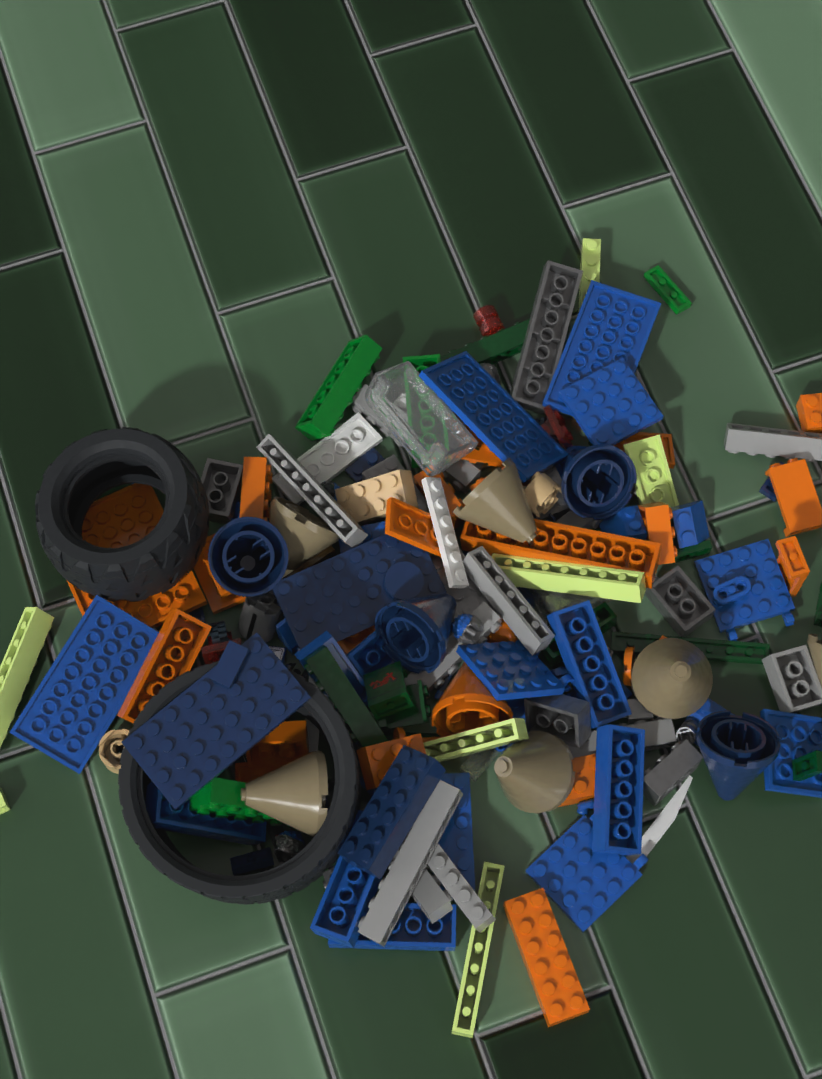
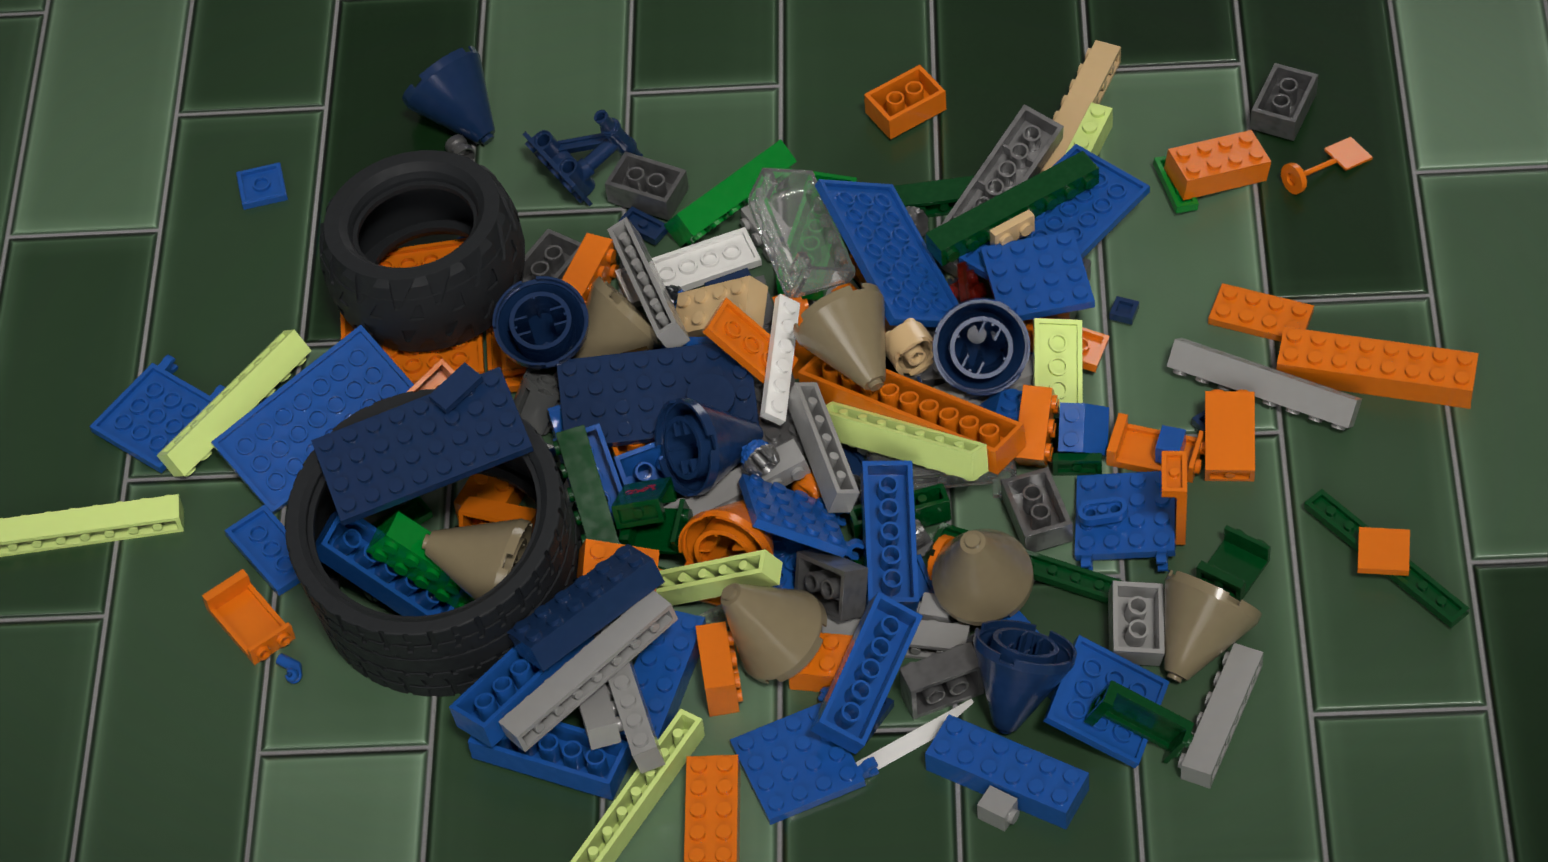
camera: 25 degrees right, 15 degrees down
clear red wheel [473,305,505,337] -> none
none -> orange panel [202,569,296,665]
none -> blue plate [224,504,300,596]
none -> blue arm [276,653,303,684]
none -> dark blue cone [402,46,495,145]
none -> flat silver wheel [445,134,475,160]
none -> dark blue plate [522,110,643,207]
none -> flat silver brick [605,151,689,220]
none -> dark blue plate [618,206,668,246]
none -> orange brick [695,621,743,717]
none -> orange brick [864,65,947,140]
none -> blue brick [925,714,1089,830]
none -> dark green brick [926,151,1099,266]
none -> light grey brick [977,785,1020,832]
none -> tan plate [990,210,1035,246]
none -> tan brick [1040,40,1121,173]
none -> orange panel [1106,413,1205,483]
none -> dark blue plate [1109,296,1139,325]
none -> blue brick [1155,425,1186,464]
none -> orange brick [1164,130,1271,200]
none -> orange plate [1208,283,1314,342]
none -> flat silver brick [1250,63,1318,141]
none -> orange piece [1281,137,1373,195]

